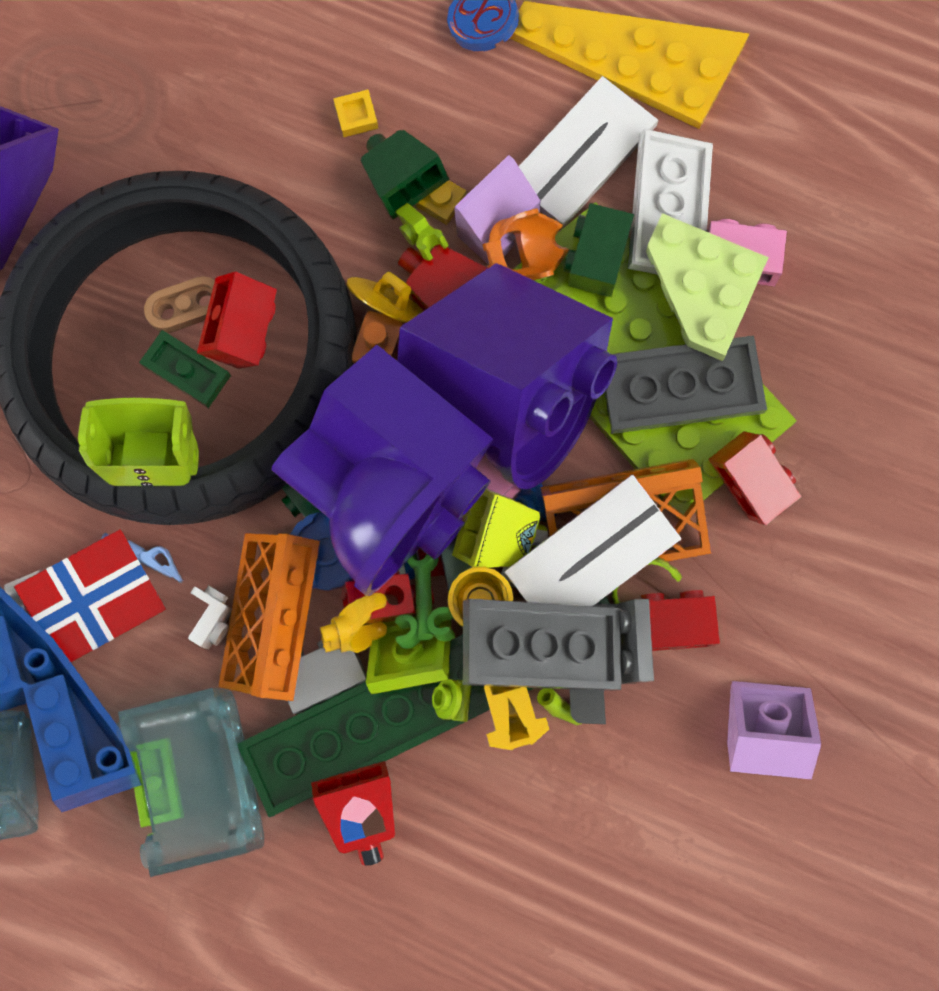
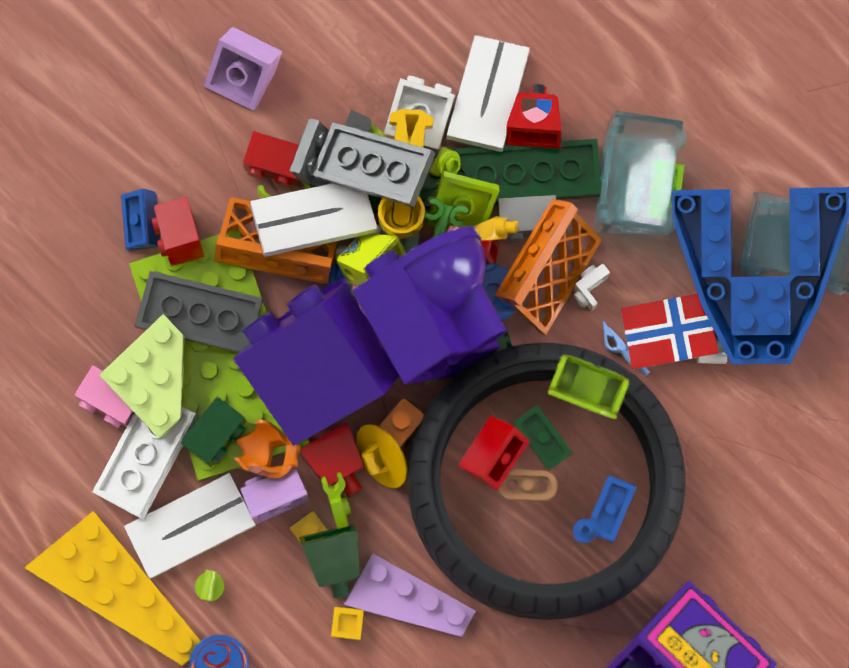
camera: 165 degrees left, 0 degrees up
none -> blue slope [121,189,160,251]
none -> lime plate [195,570,225,602]
none -> lavender wing [344,554,476,637]
none -> white plate [384,75,456,150]
none -> white tile [447,35,530,152]
none -> blue hinge [573,475,636,544]

